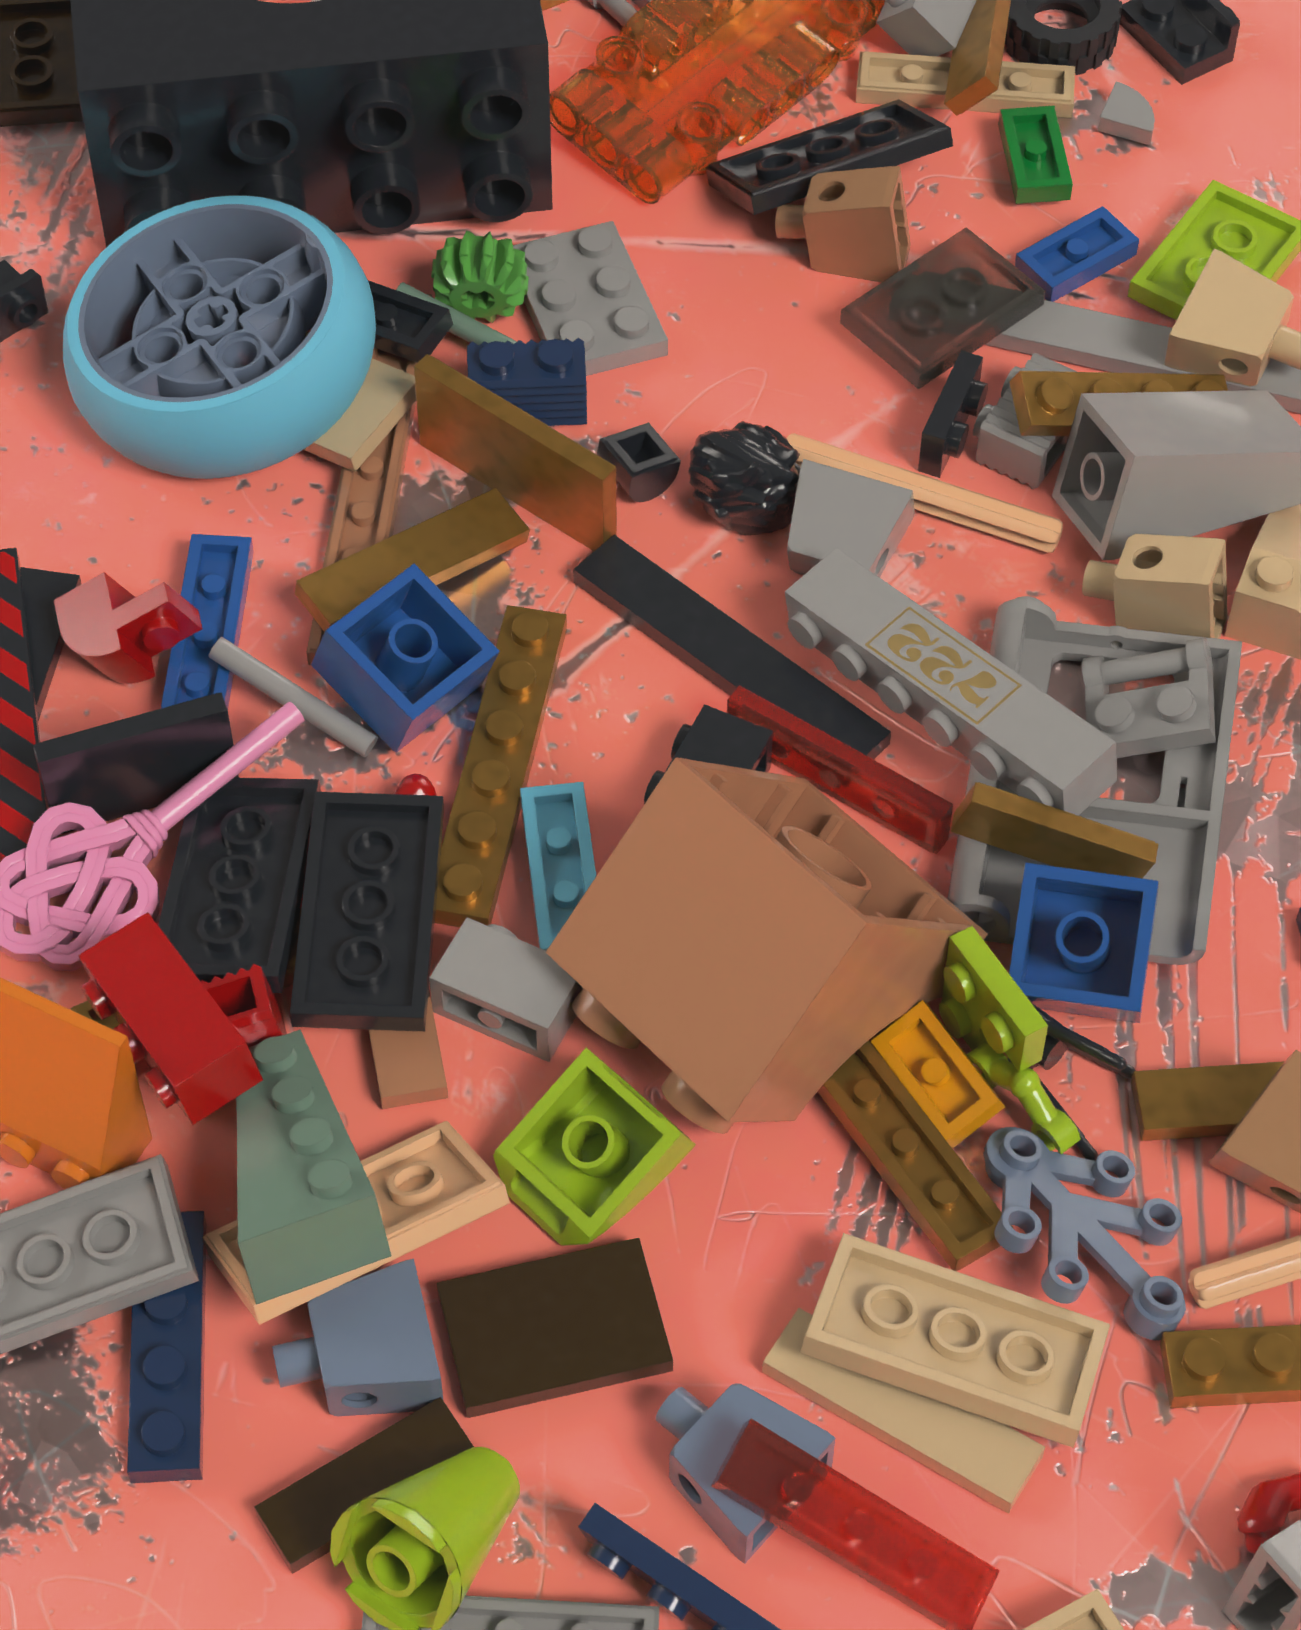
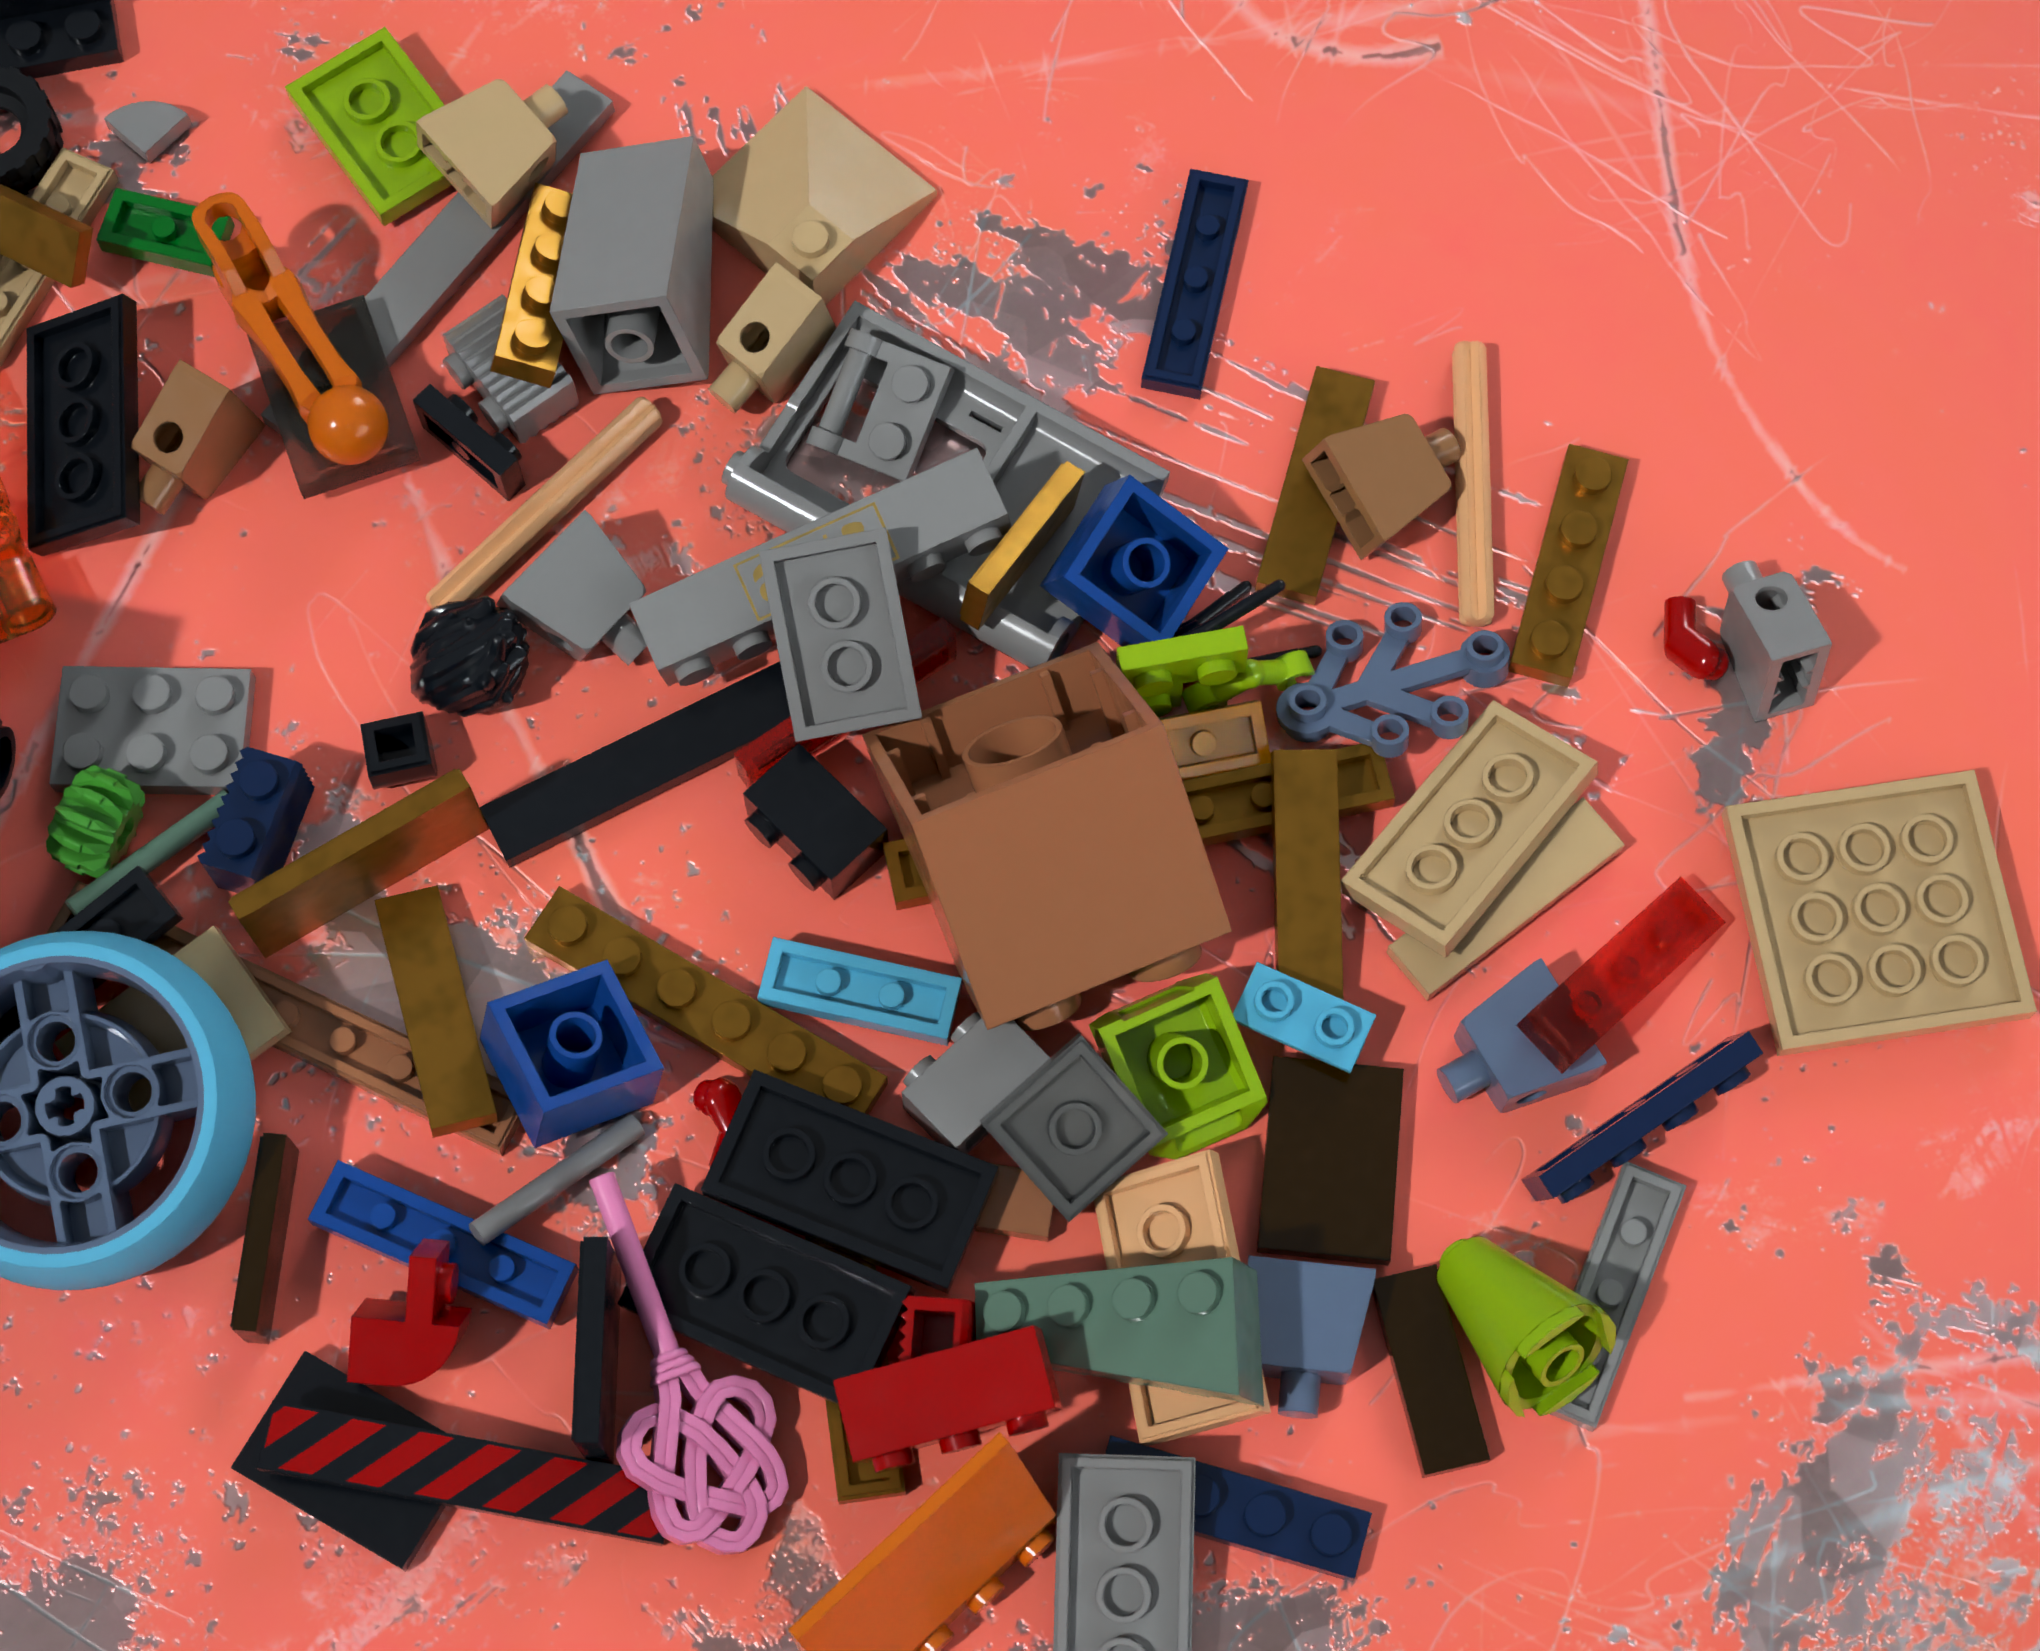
camera: 70 degrees left, 15 degrees up
blue plate [1014,206,1139,302] -> none
none -> orange piece [192,192,389,465]
none -> dark brown tile [230,1133,299,1344]
none -> light grey plate [759,527,922,742]
none -> dark grey tile [980,1033,1168,1222]
none -> medium azure hinge [1233,962,1376,1073]
none -> pearl gold tile [1270,749,1344,1000]

